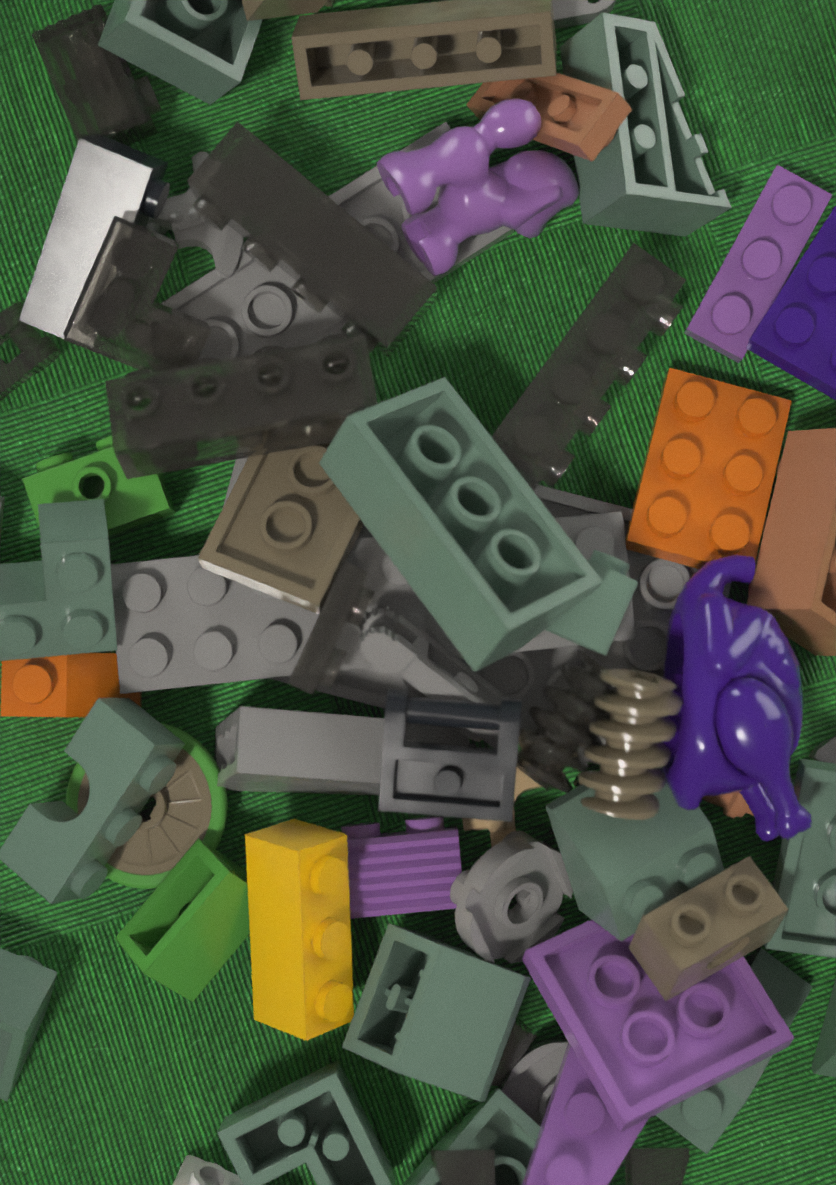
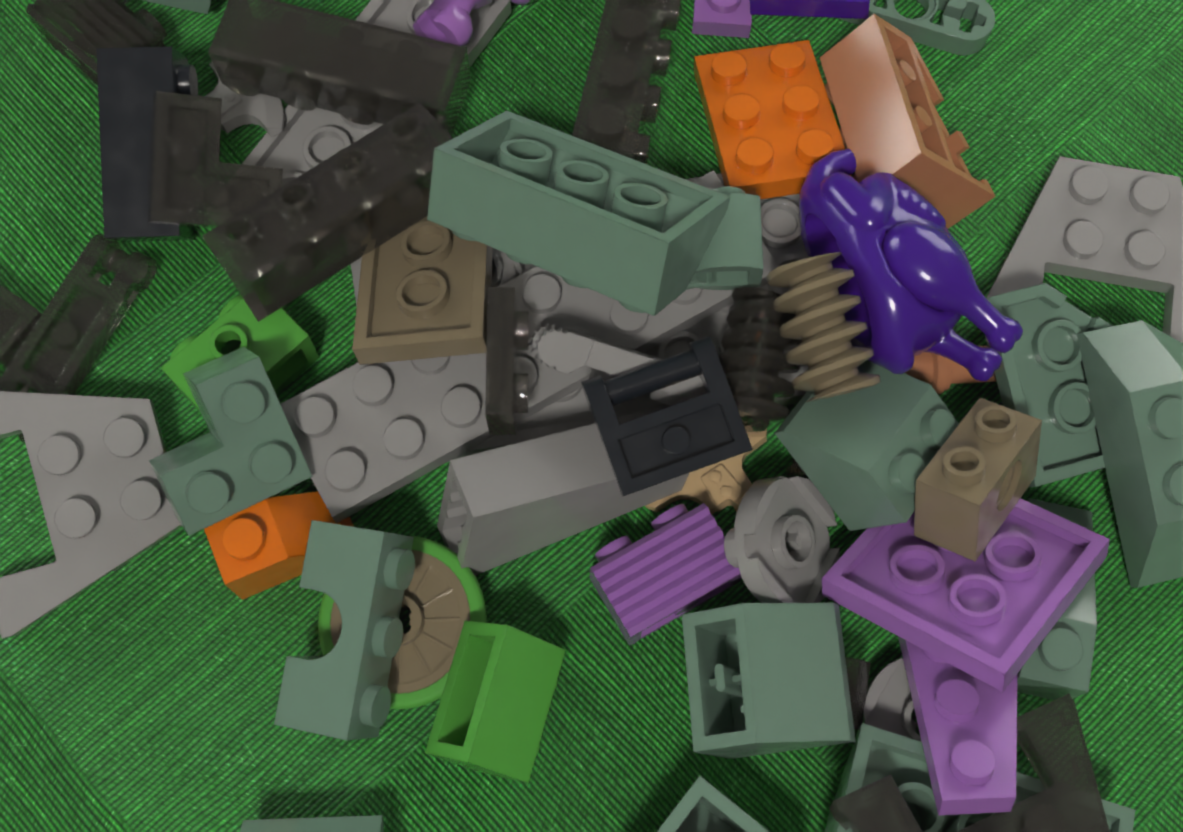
camera: 25 degrees left, 15 degrees down
yellow brick [245,819,354,1041] -> none

